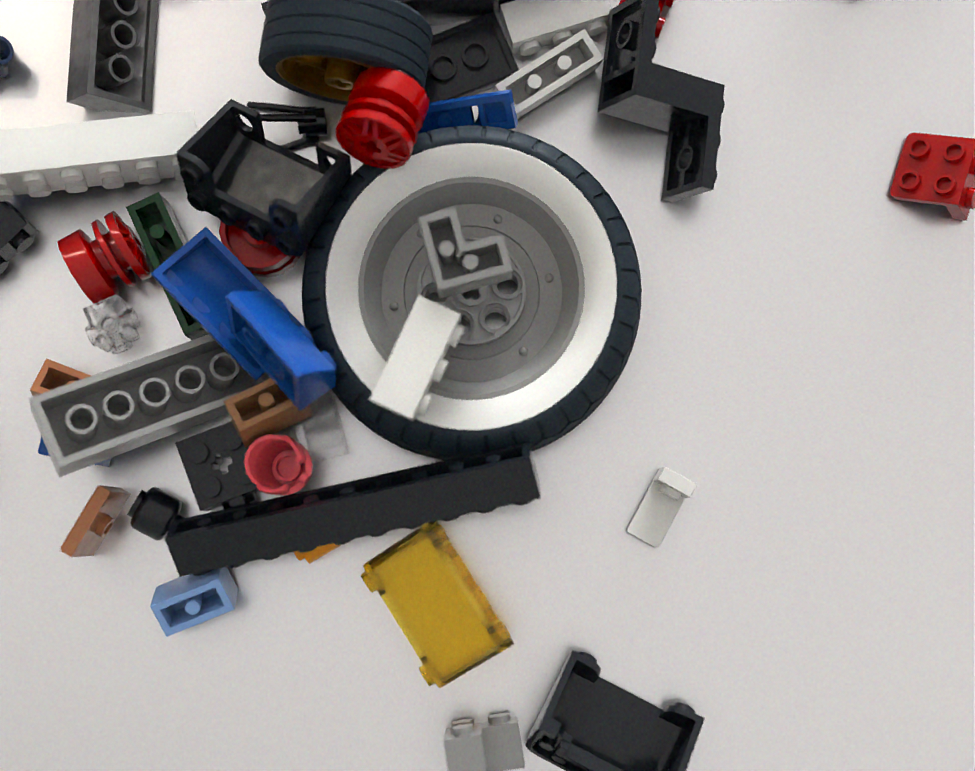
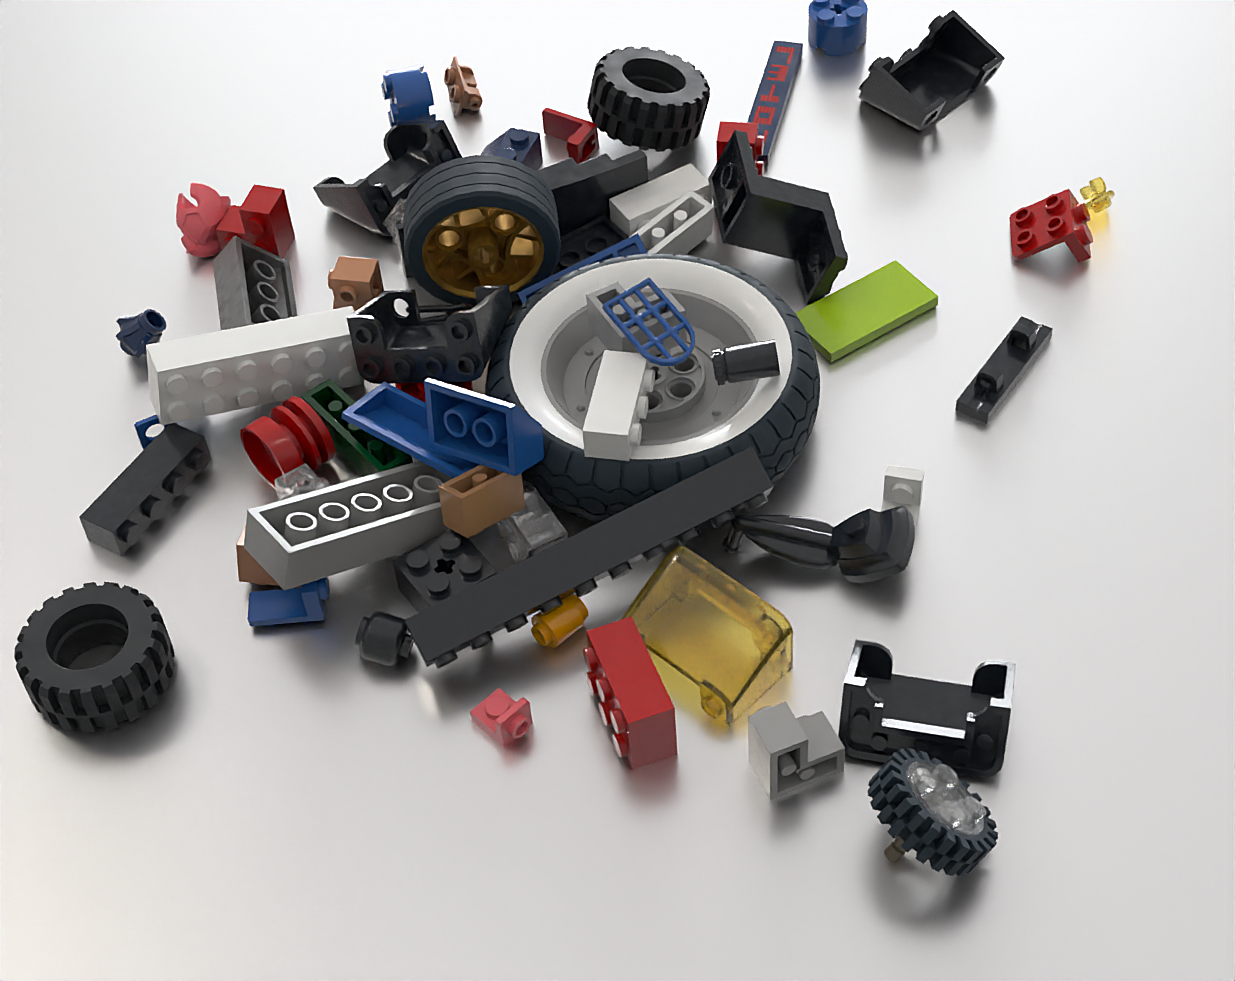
camera: 10 degrees left, 35 degrees down
nougat plate [60,485,131,557] -> none
light blue brick [150,567,238,637] -> none
coral helmet [244,435,313,496] -> none
red wheel [335,67,429,169] -> none
none -> nougat brick [328,256,384,311]
none -> coral bracket [470,688,533,747]
none -> red brick [583,616,678,770]
none -> blue window [602,277,695,366]
none -> black piece [711,339,780,386]
none -> black piece [722,506,915,583]
none -> lime tile [795,260,939,362]
none -> black hinge [955,316,1053,424]

